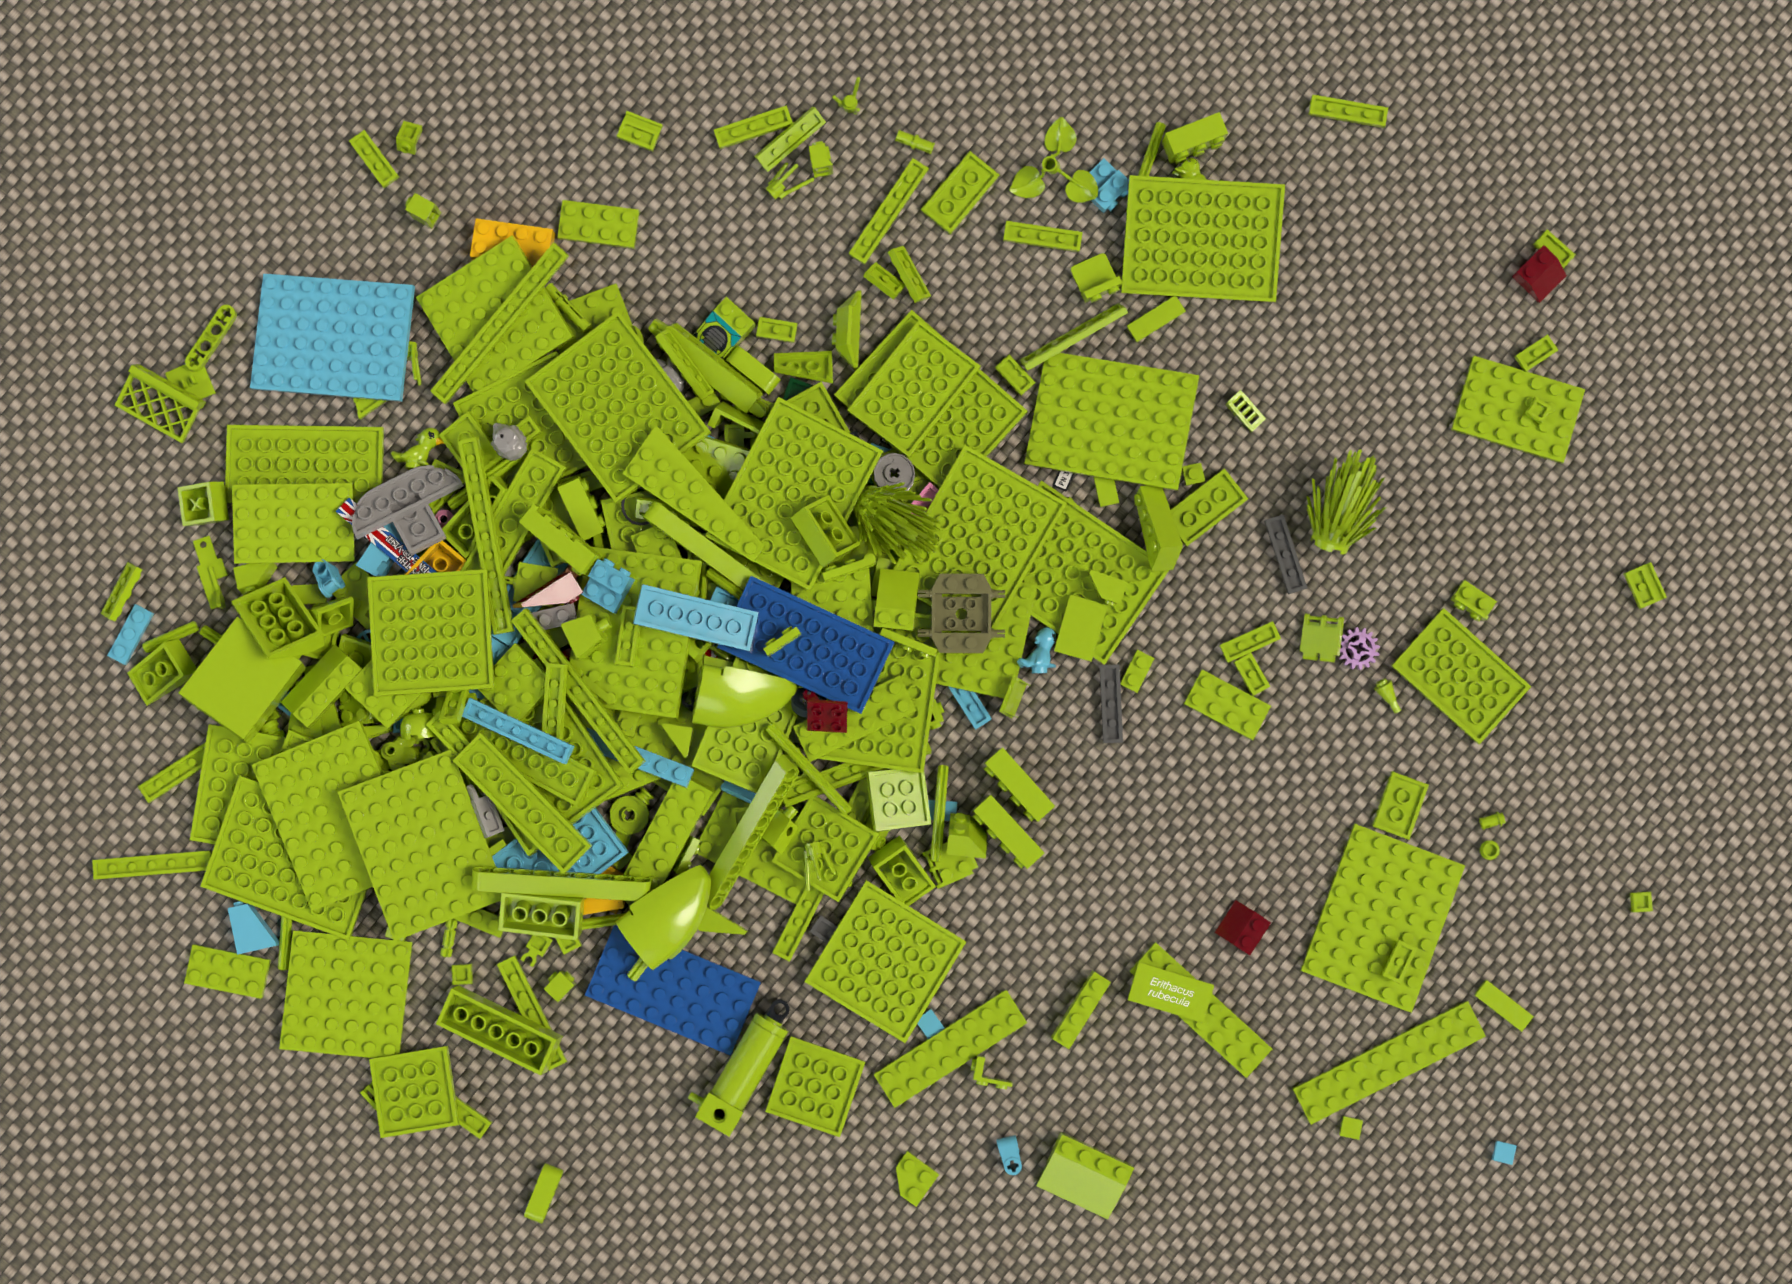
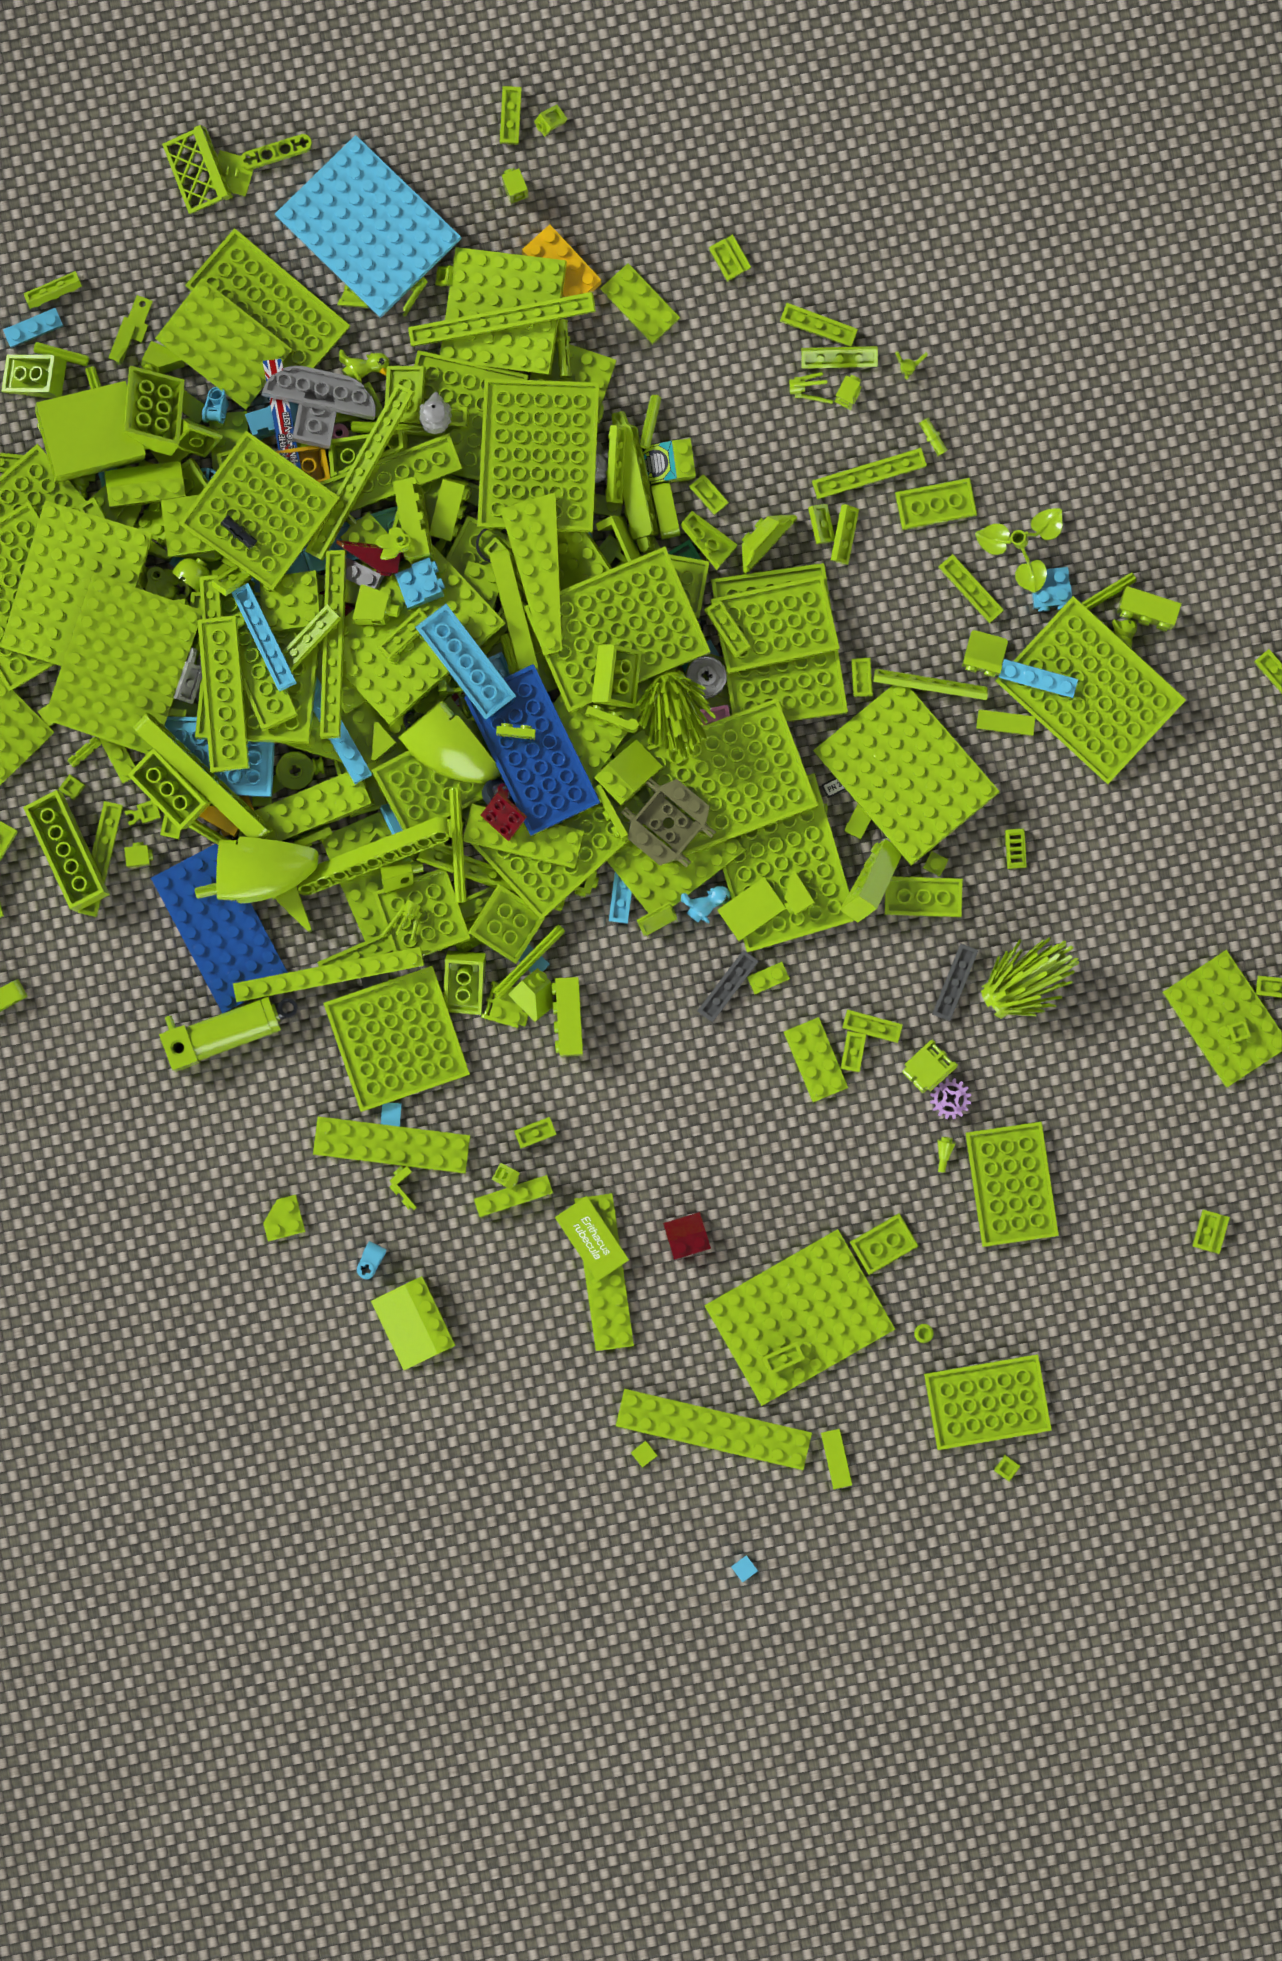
camera: 45 degrees right, 0 degrees up
lime brick [177,482,229,526] -> none
lime plate [765,1036,866,1137] -> none
lime brick [984,747,1055,822] -> none
lime bracket [1450,580,1497,622] -> none
lime pin [1479,811,1506,830] -> none
none -> black pin [221,515,258,550]
none -> lime plate [233,947,425,1002]
none -> lime plate [375,527,411,560]
none -> lime tile [435,265,453,287]
none -> lime plate [491,1163,520,1190]
none -> lime plate [514,1117,557,1149]
none -> lime axle [639,395,661,449]
none -> lime tile [704,599,752,658]
none -> lime plate [924,1354,1052,1450]
none -> medium azure plate [999,659,1078,698]

